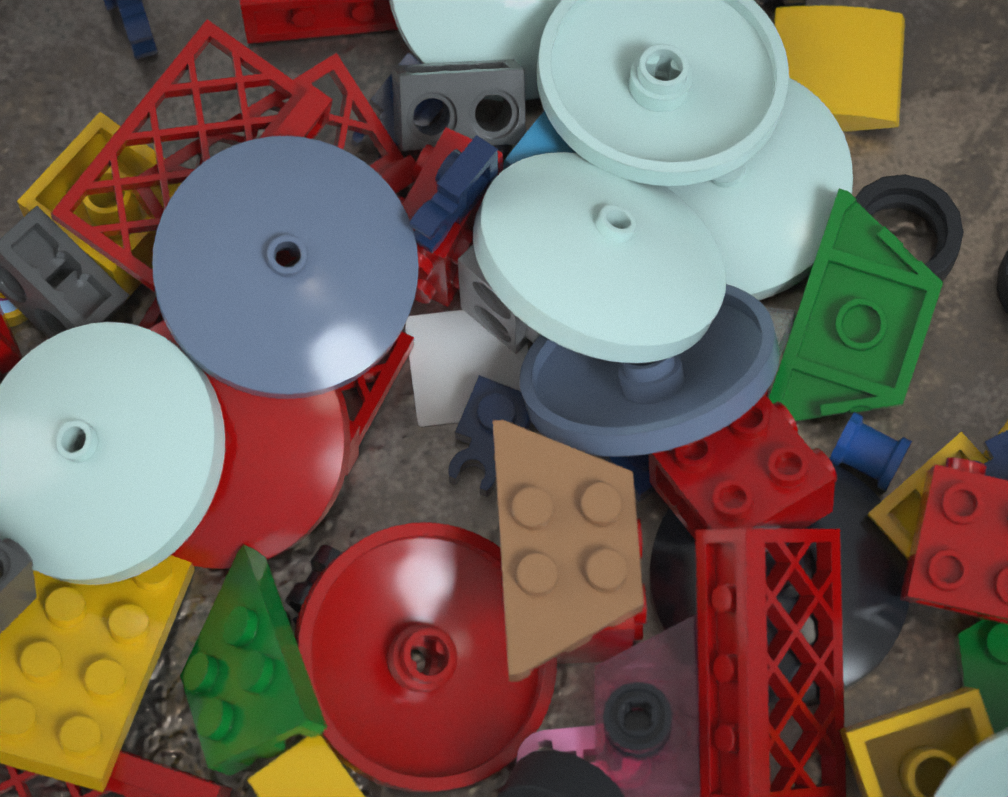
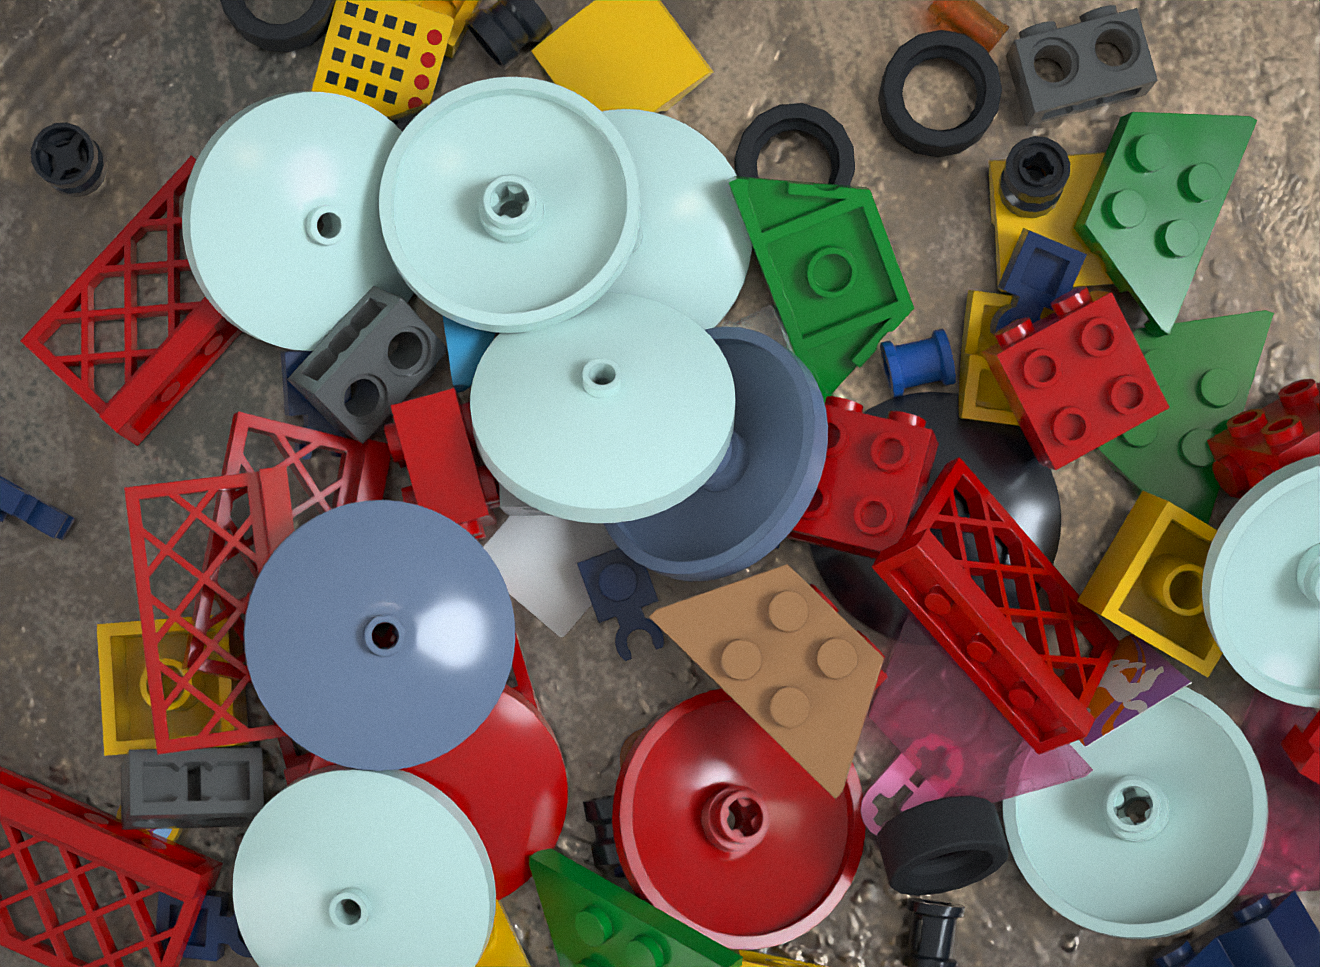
camera: 45 degrees left, 15 degrees up
dark blue plate [409,135,498,253] -> none
black wheel [603,681,673,761] -> none

